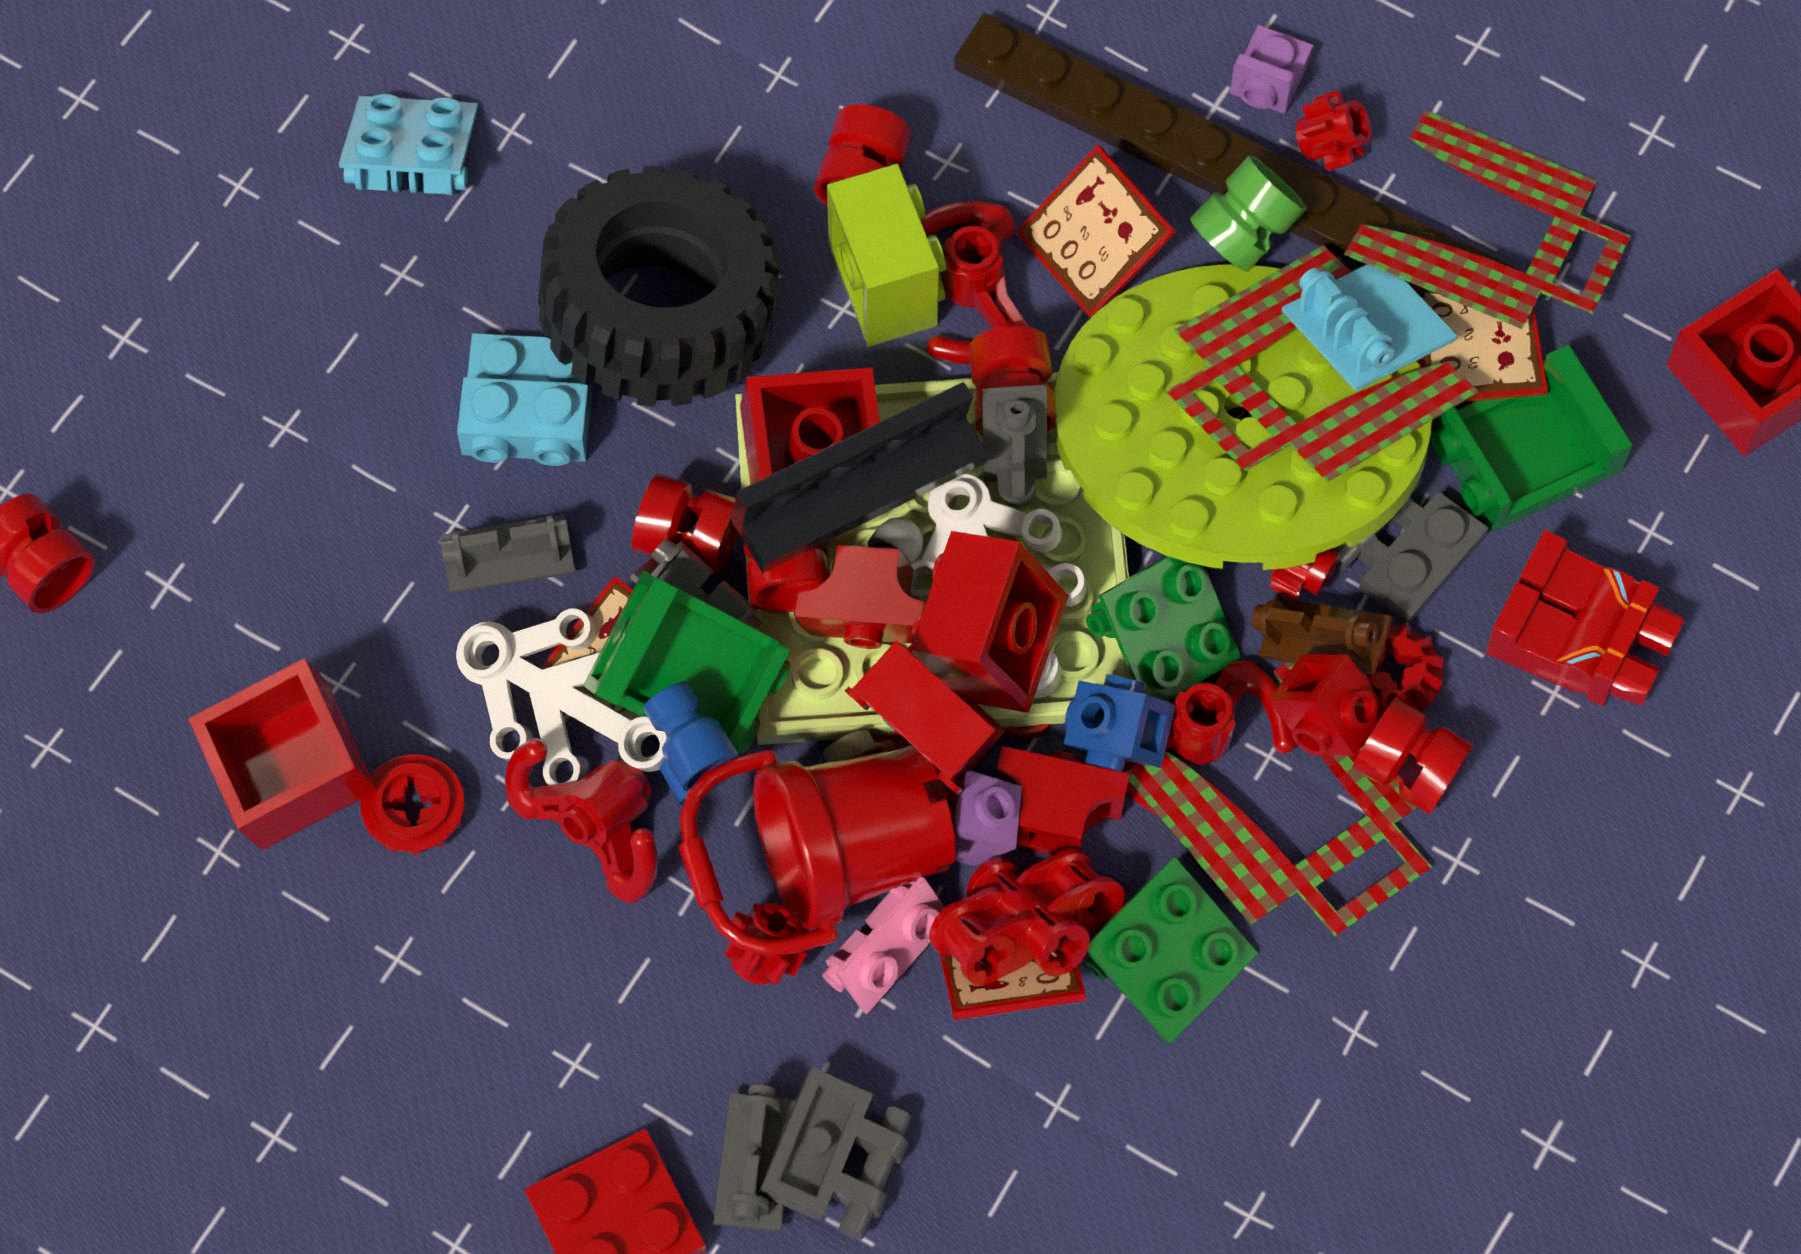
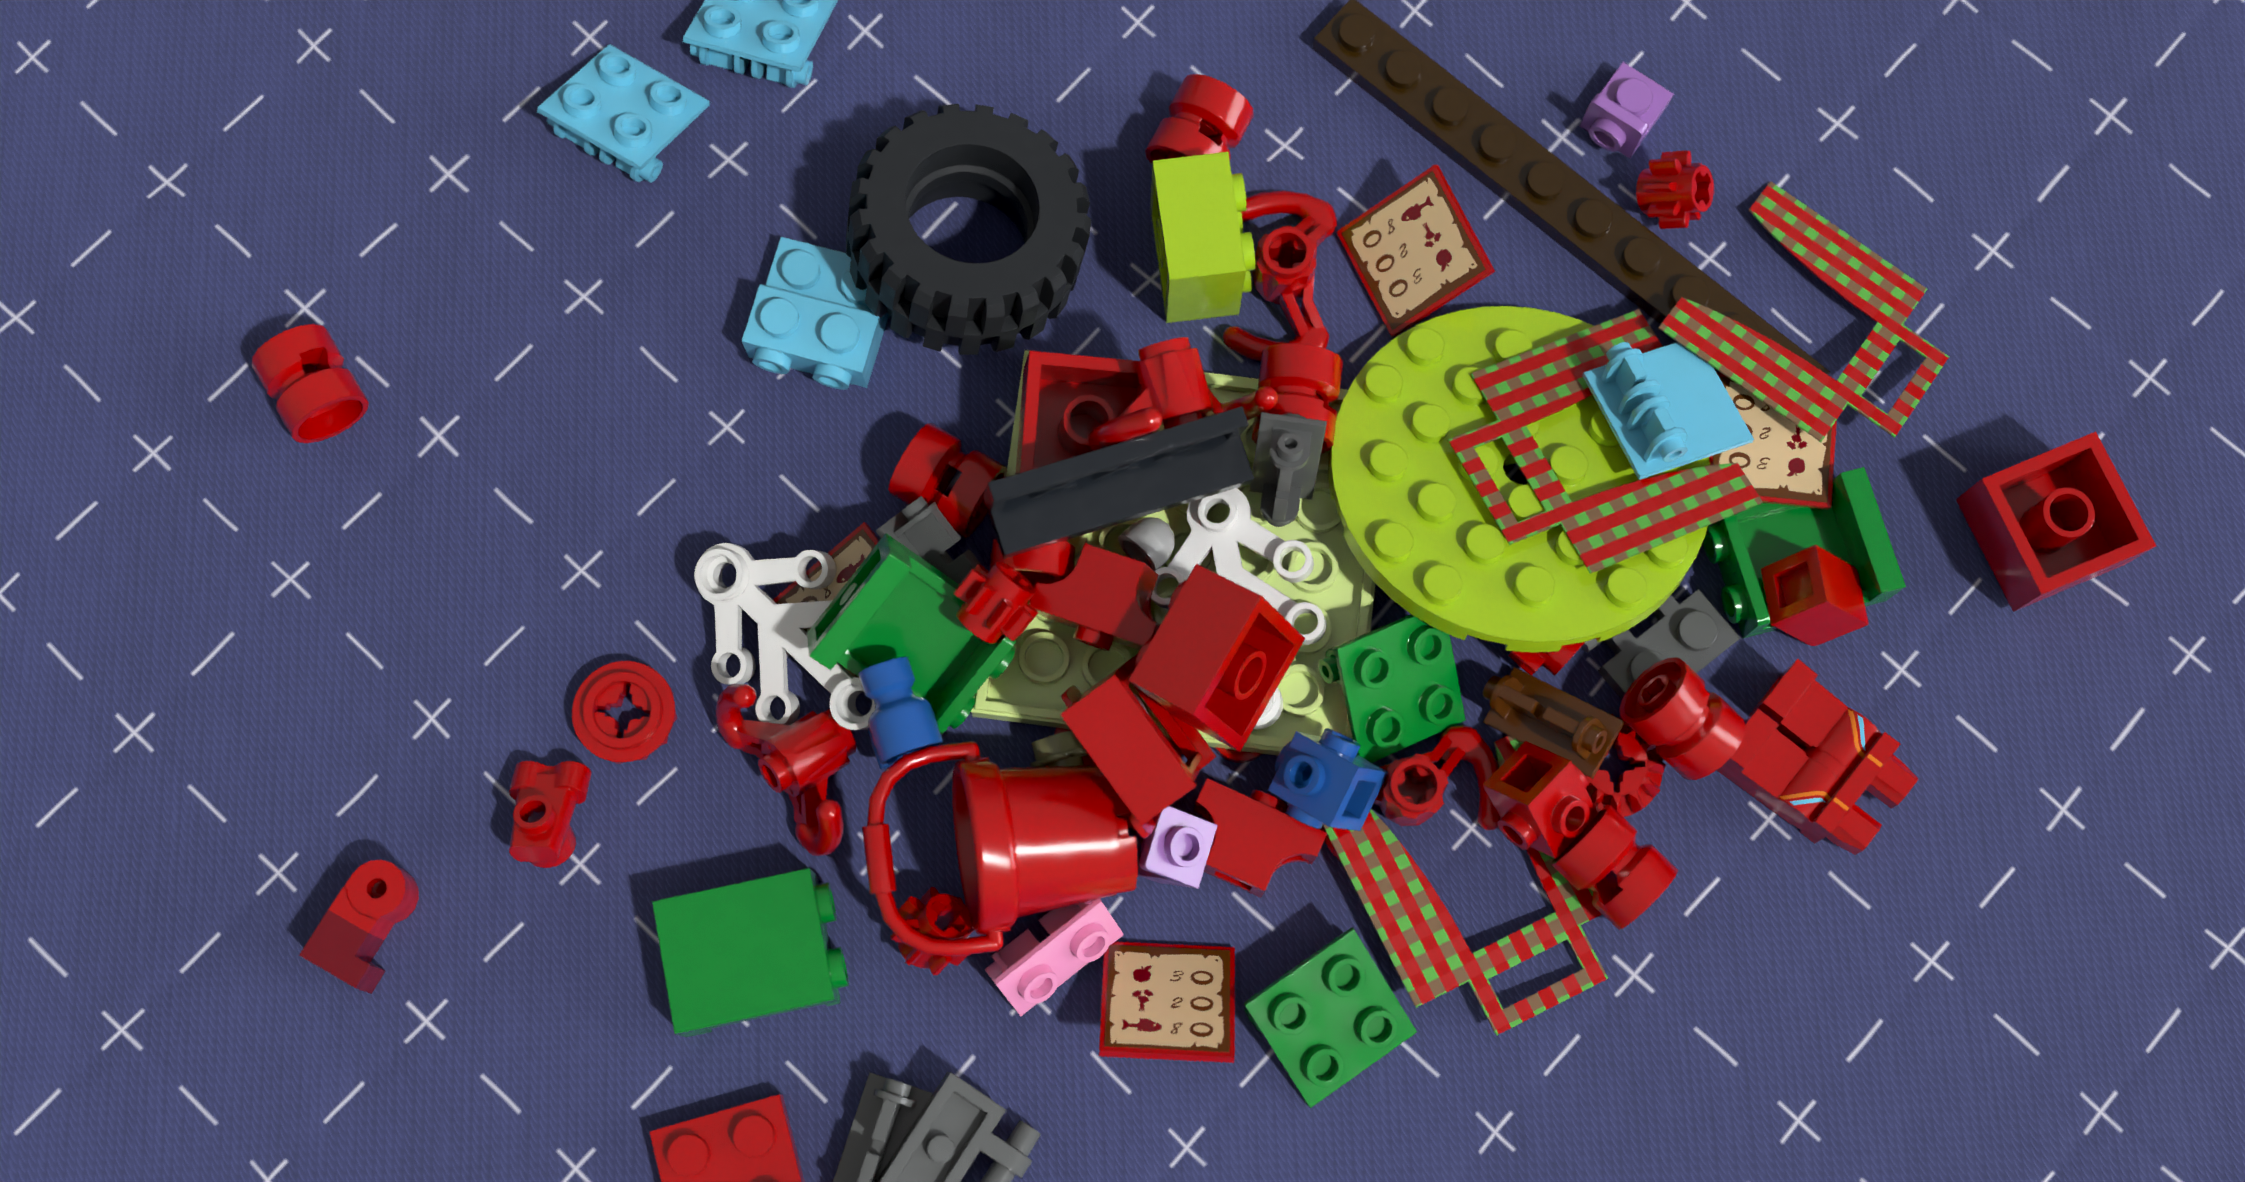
camera: 10 degrees right, 10 degrees up
red piece [188,658,377,850] -> none
dark grey hinge [440,514,575,594] -> none
red axle [929,848,1125,986] -> none
bright green wheel [1190,154,1307,272] -> none
none -> leg [299,860,419,994]
none -> red plate [509,761,592,868]
none -> medium azure hinge [537,44,710,183]
none -> green panel [652,868,849,1037]
none -> red gear [954,561,1038,644]
none -> red piece [1088,337,1278,451]
none -> red wheel [1619,658,1746,780]
none -> red panel [1761,545,1869,646]

